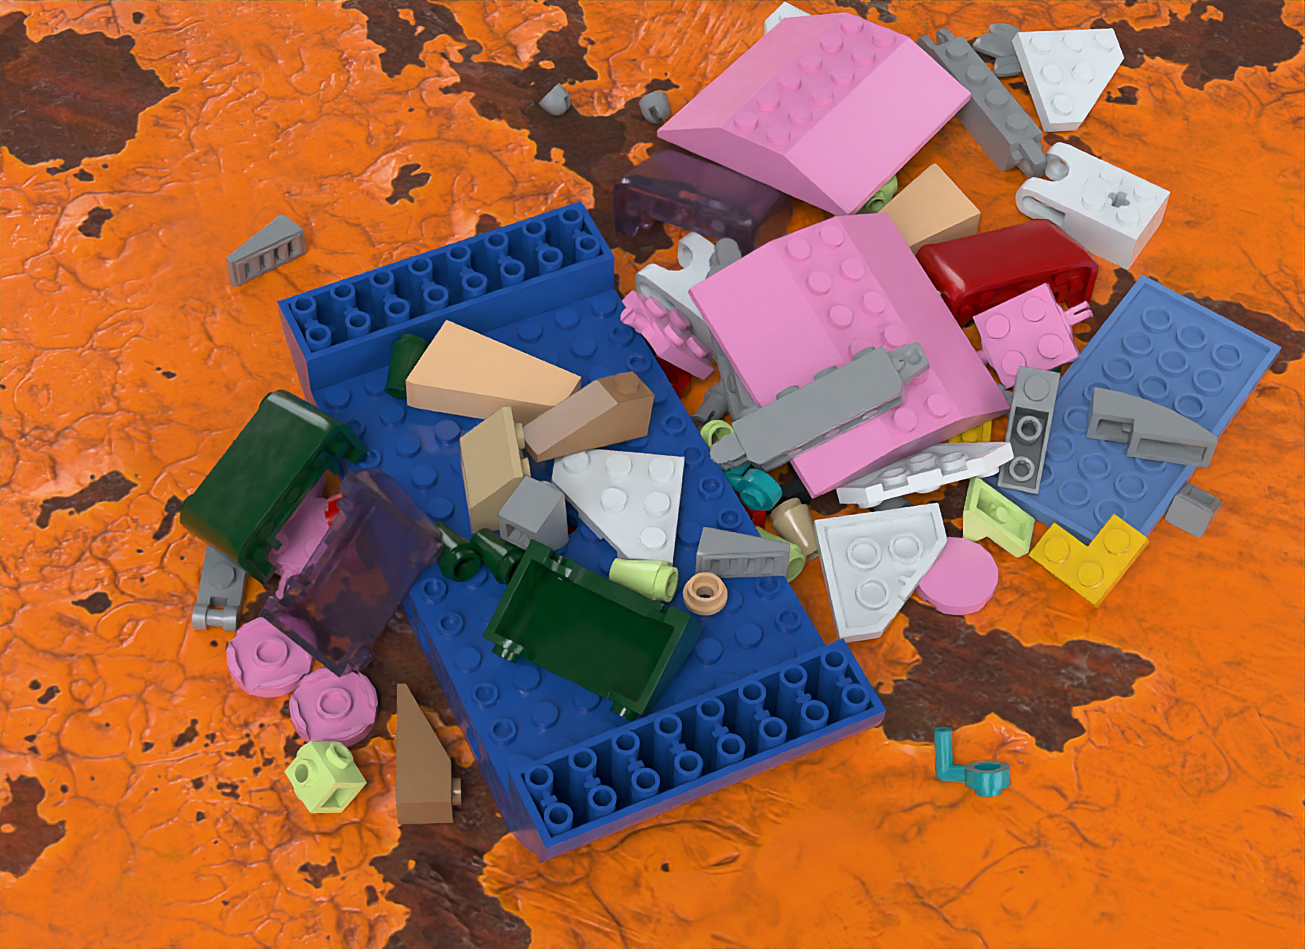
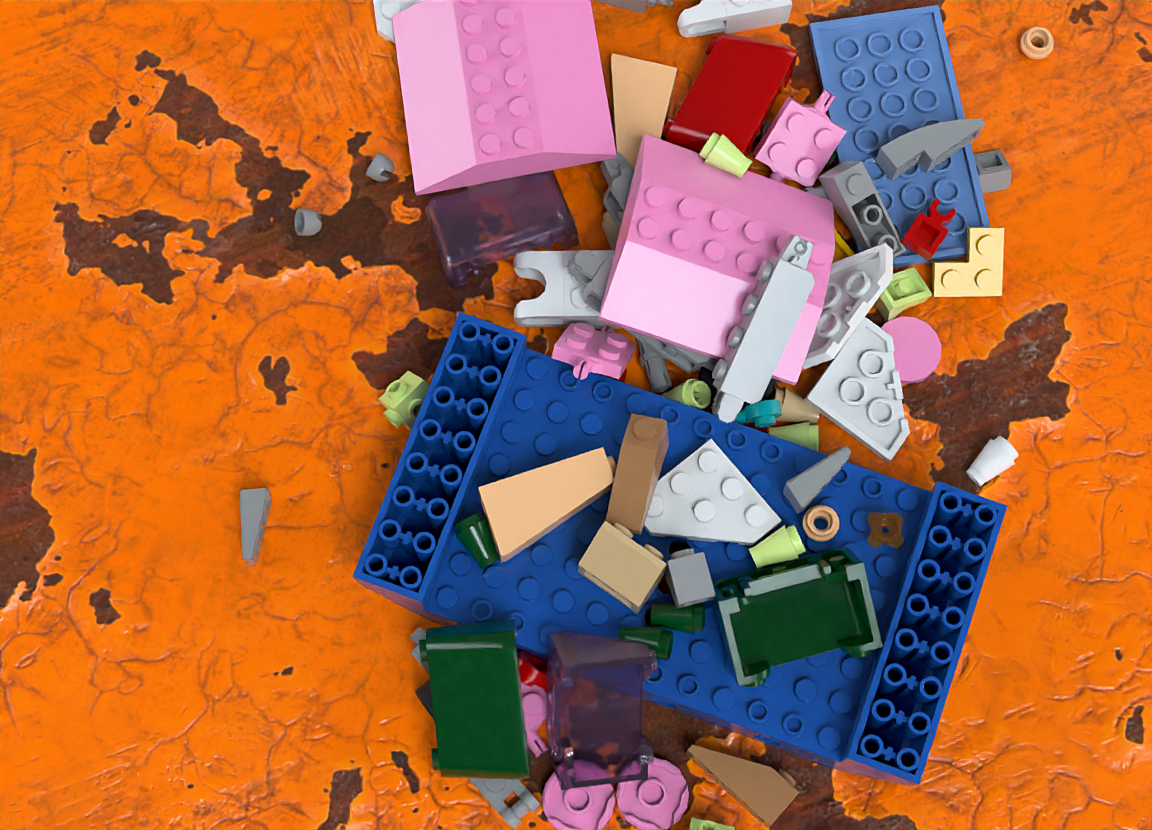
camera: 45 degrees left, 20 degrees up
teal plate [934,727,1011,797] -> none
none -> yellowish green cone [699,132,752,179]
none -> clear orange plate [867,512,904,548]
none -> red plate [900,198,956,261]
none -> white cone [966,436,1019,487]

